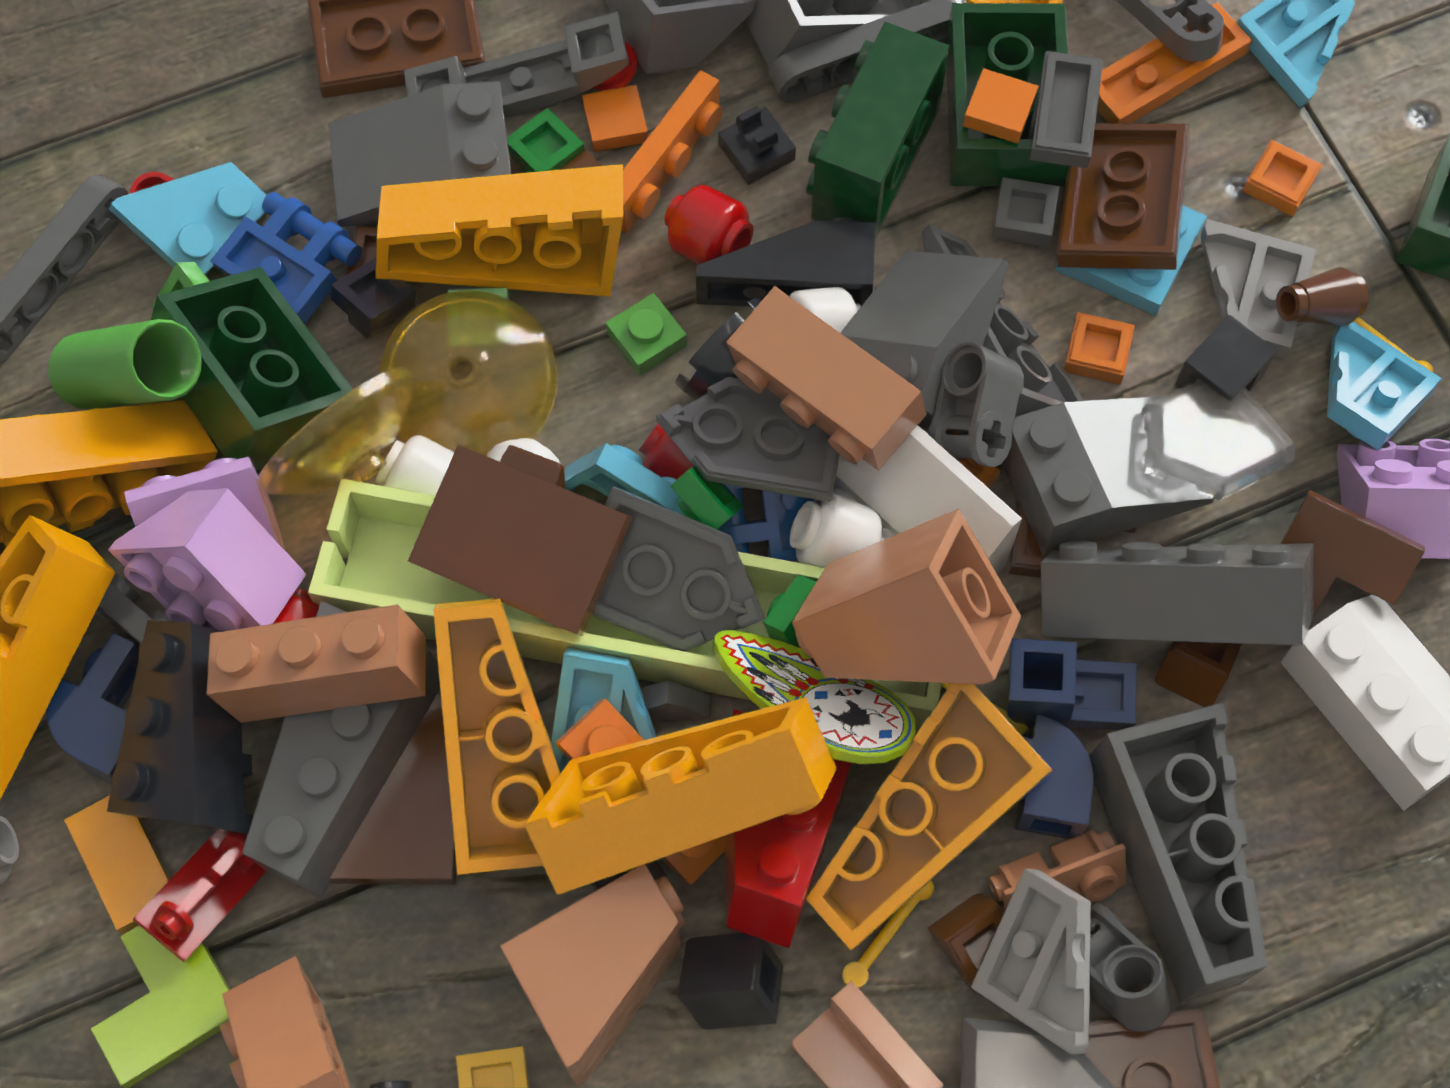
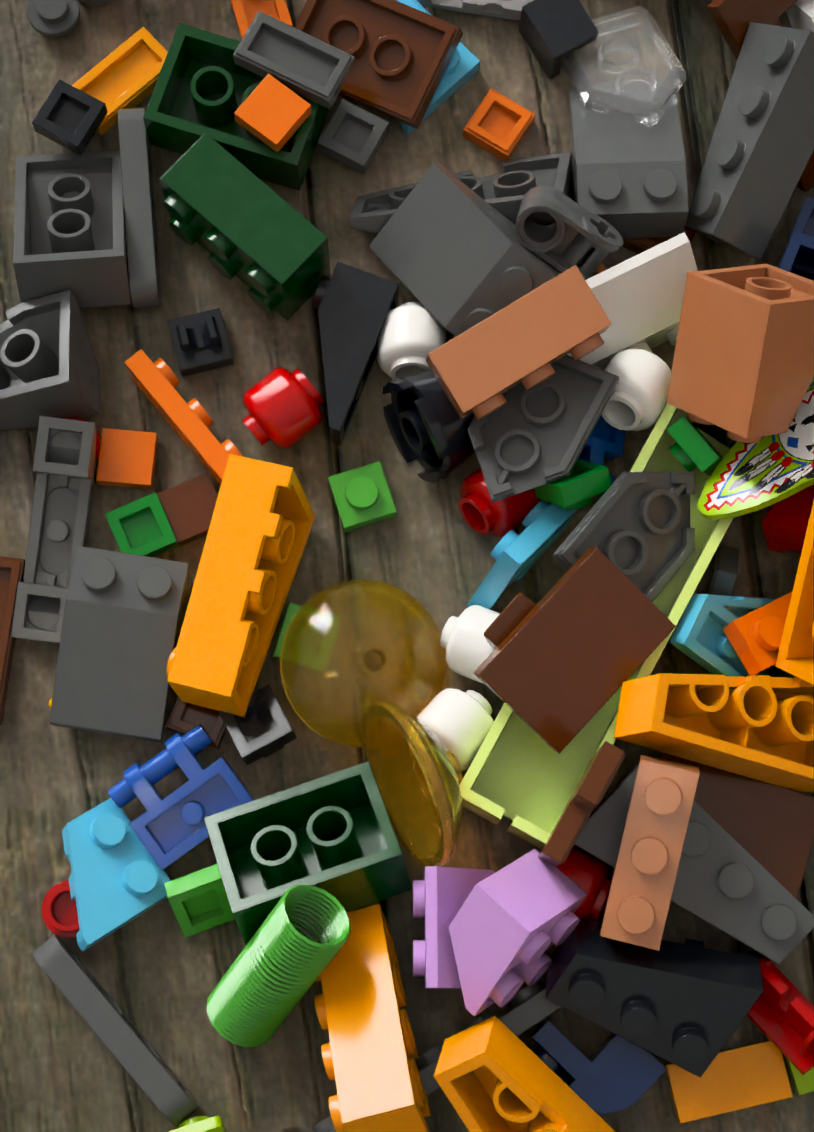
camera: 75 degrees left, 10 degrees up
none -> reddish brown tile [538,741,625,867]

